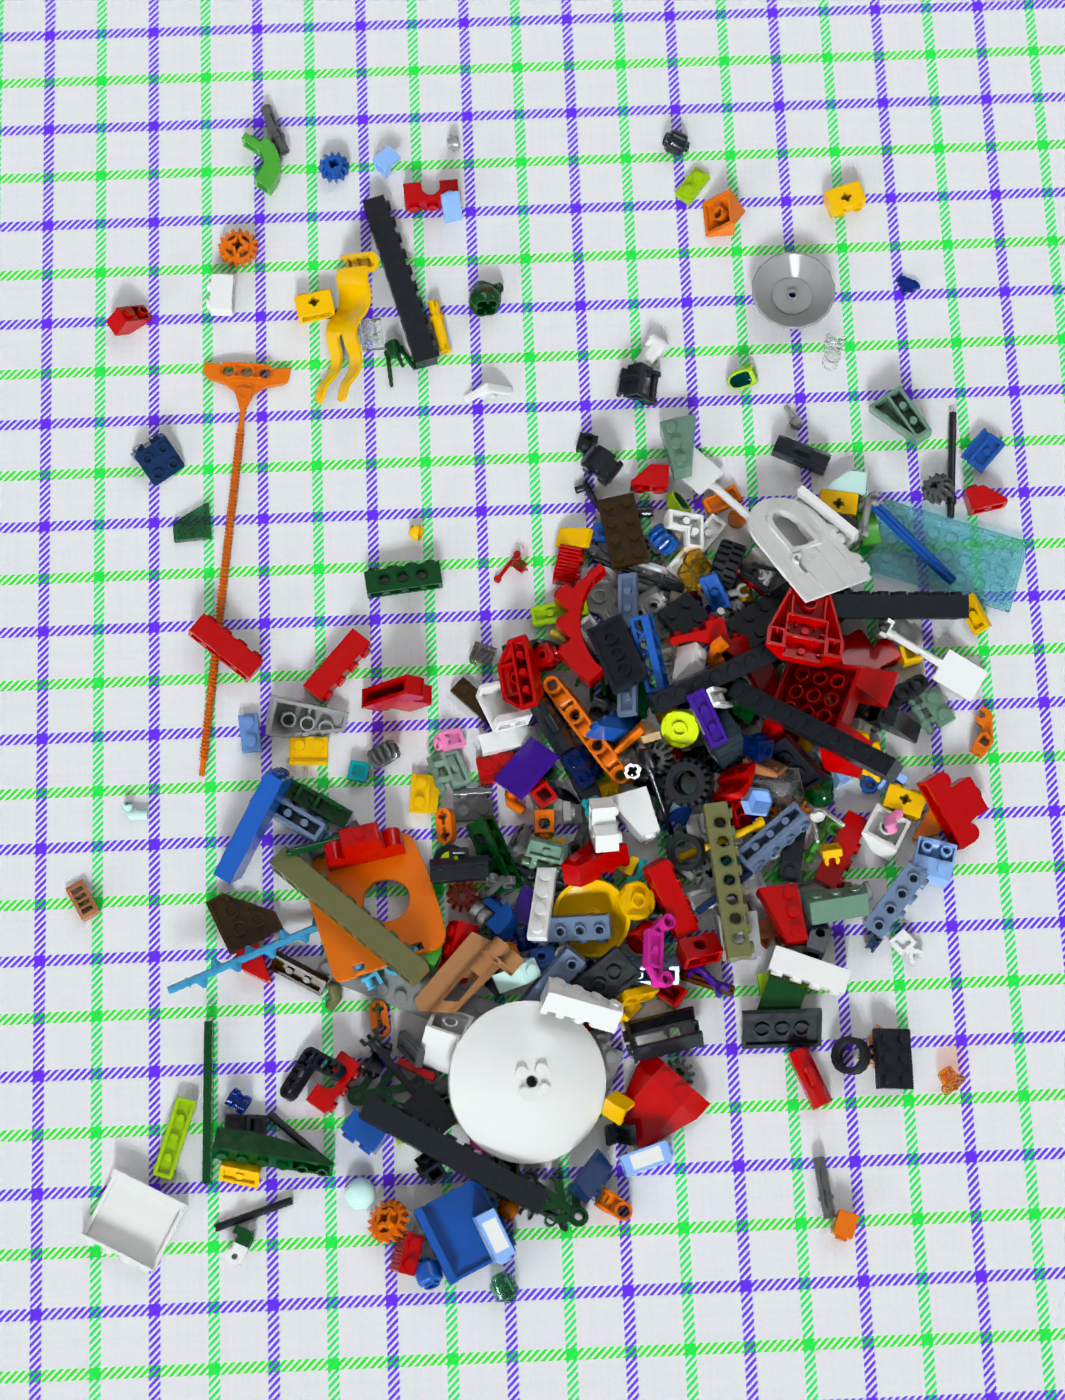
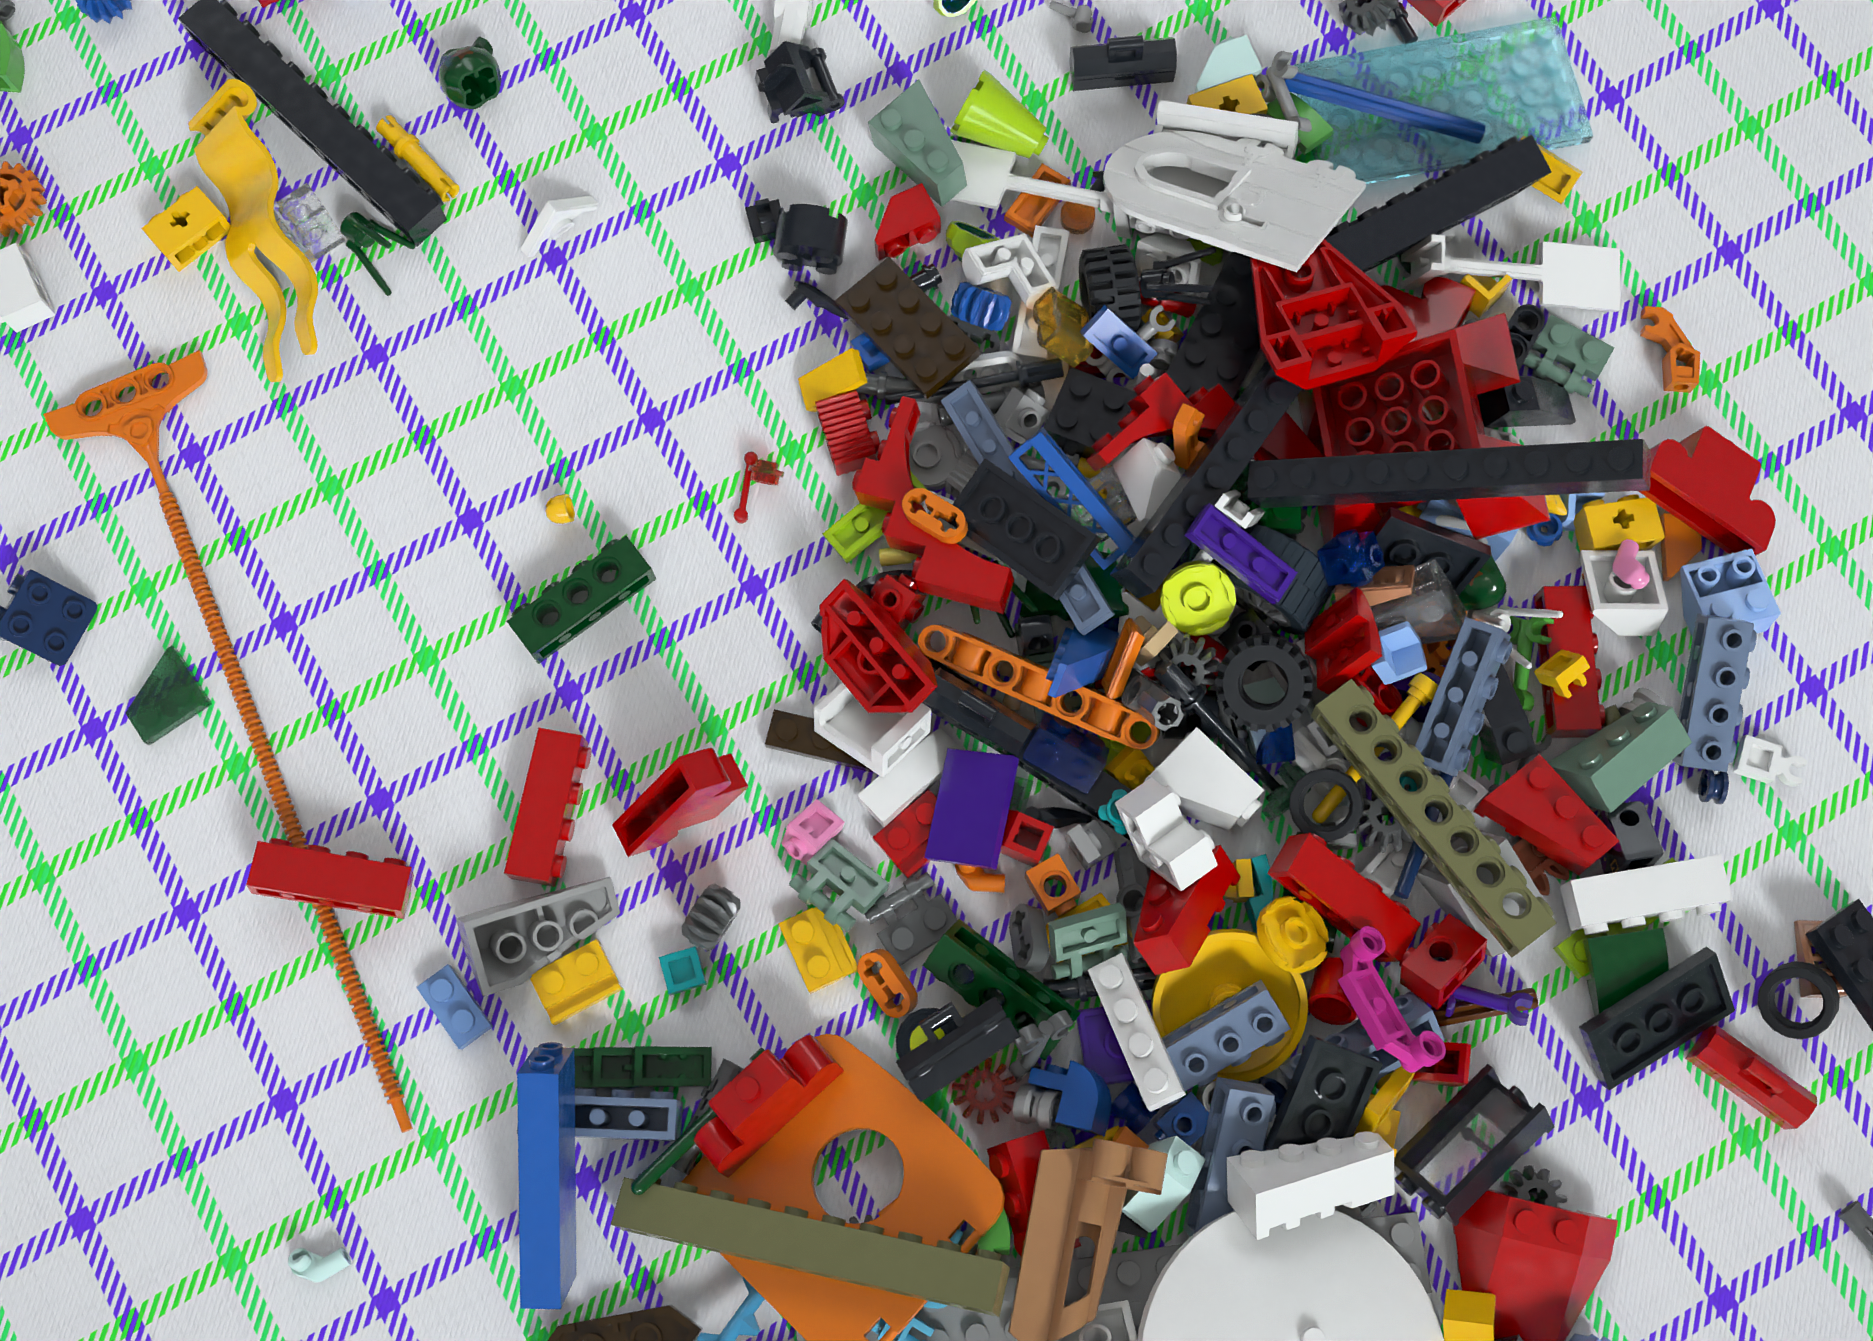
camera: 25 degrees left, 0 degrees up
clear smoke panel [469,641,497,666] -> none
none -> orange beam [902,488,968,544]
none -> lime cone [950,70,1049,159]

